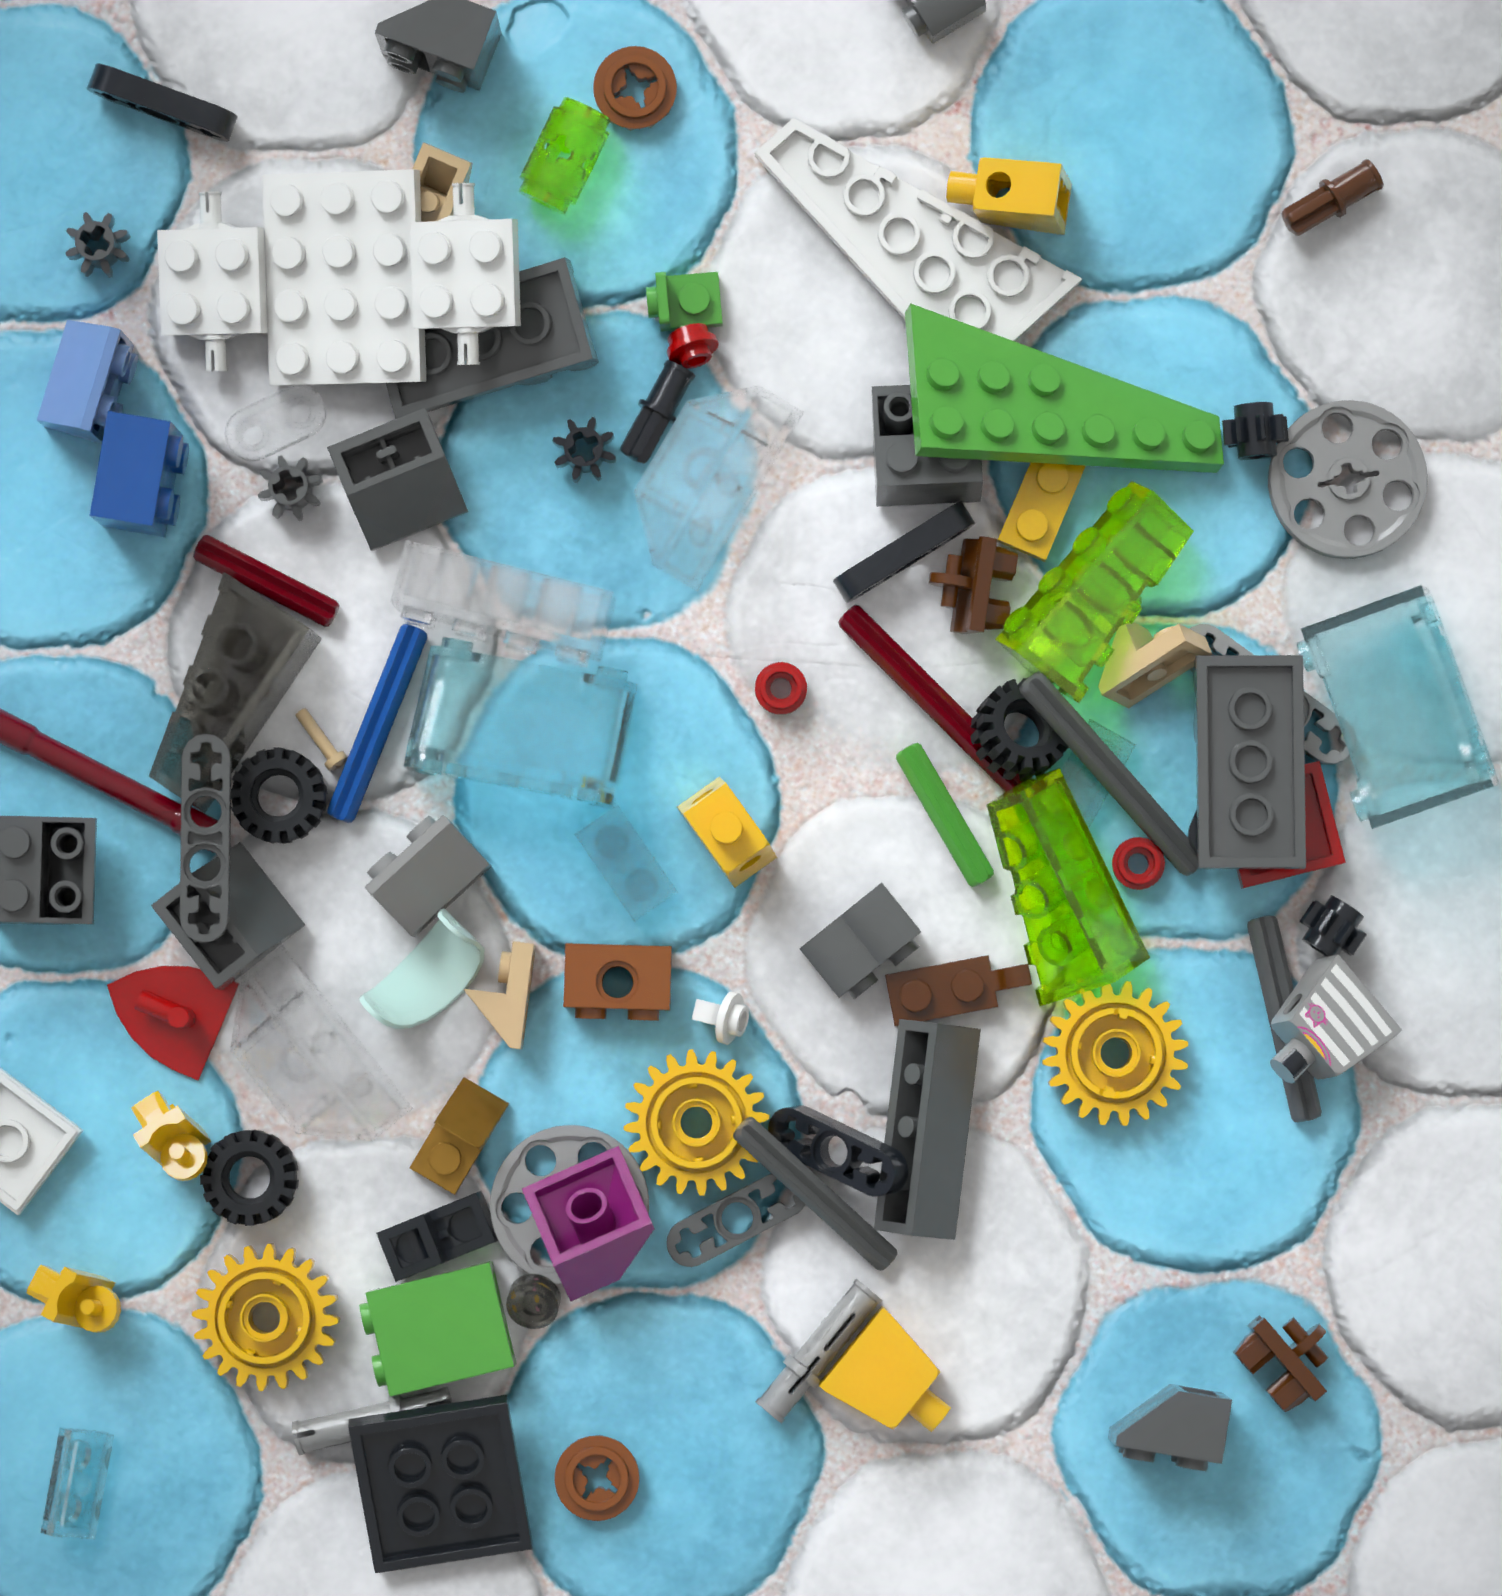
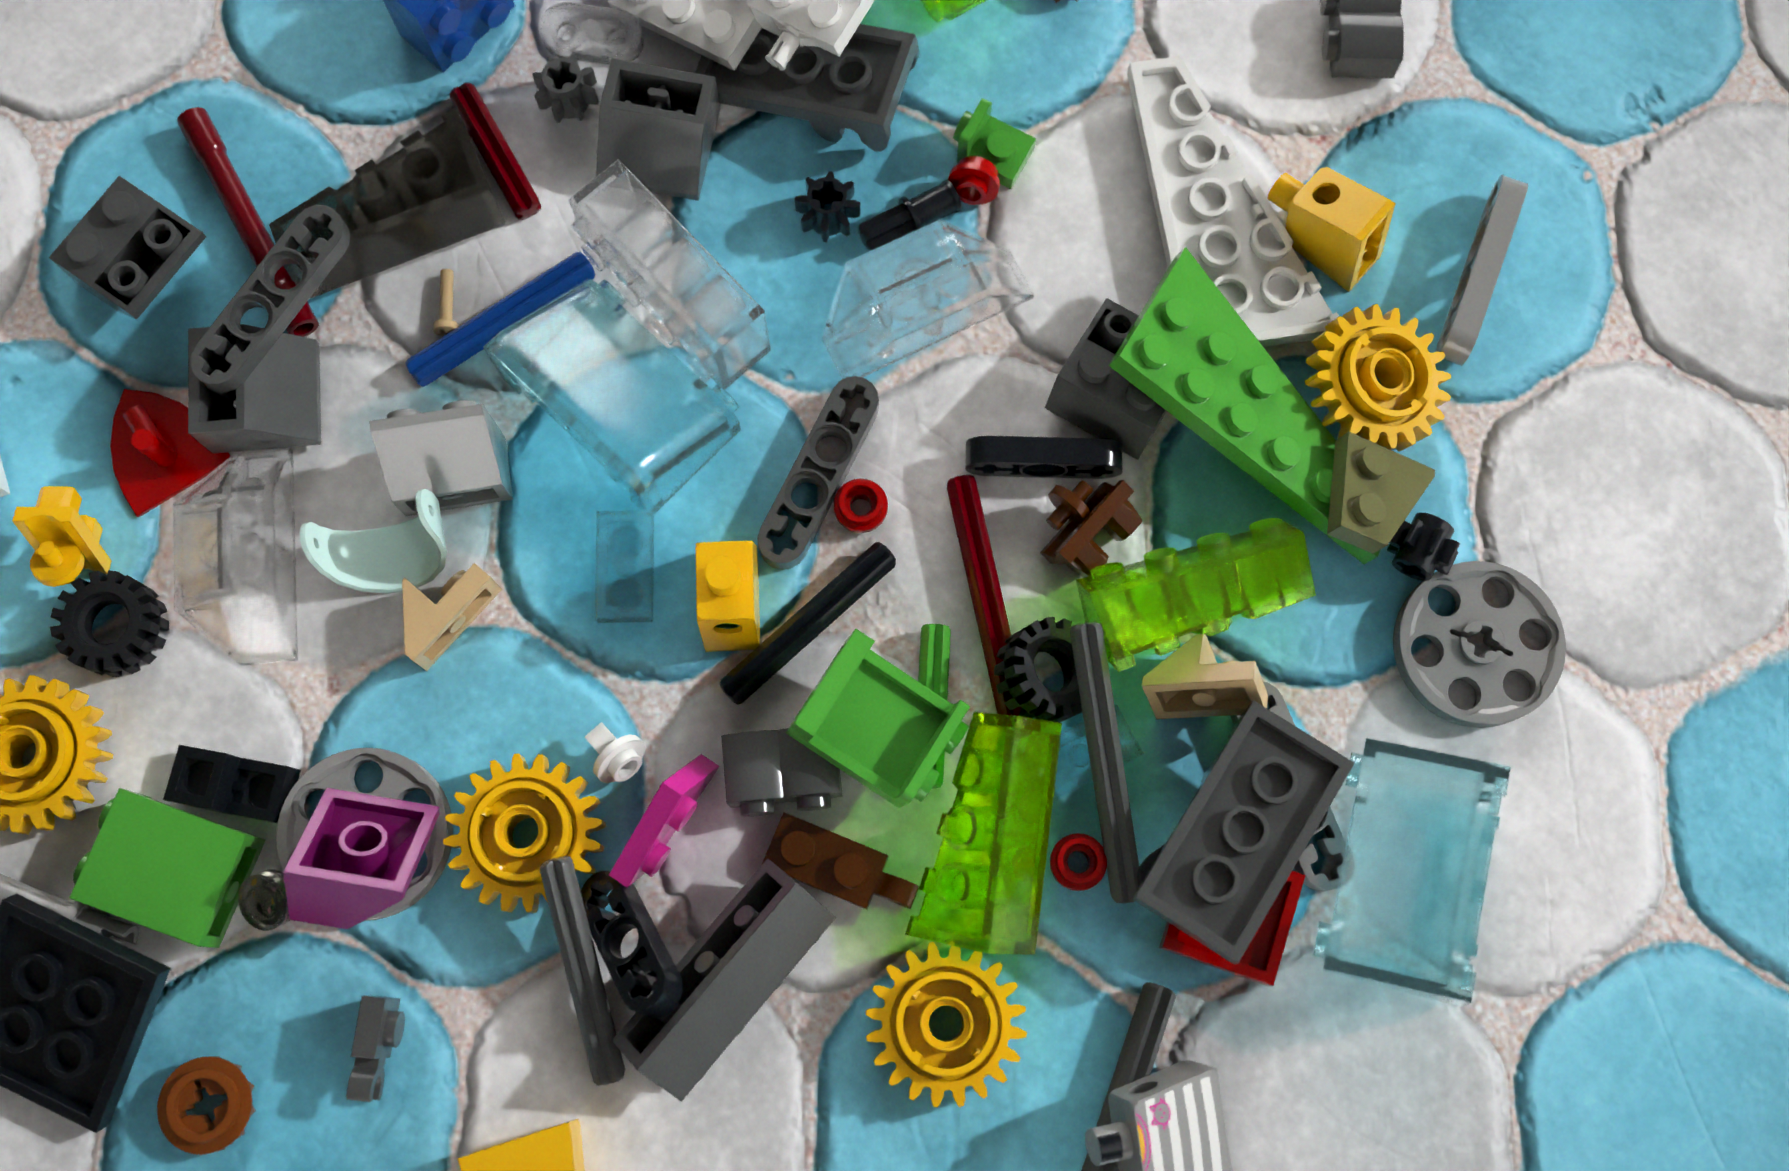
camera: 30 degrees right, 10 degrees down
black tyre [231,747,328,844] -> none
pearl gold slope [409,1077,509,1195] -> none
dark orange brick [563,943,672,1021] -> none
dark grey beam [667,1173,805,1267] -> none
light grey pin [755,1279,883,1424] -> none
yellow plate [997,463,1086,562] -> none
reddish brown axle [1281,159,1384,236] -> none
black gear [1299,895,1367,957] -> none
none -> dark grey plate [346,996,405,1102]
none -> dark pink wing [609,754,719,888]
none -> black axle [719,542,896,705]
none -> dark grey beam [757,376,879,570]
none -> bright green panel [785,629,970,809]
none -> yellow gear [1305,304,1451,452]
none -> olive wing [1327,432,1435,554]
none -> light grey beam [1436,175,1528,366]

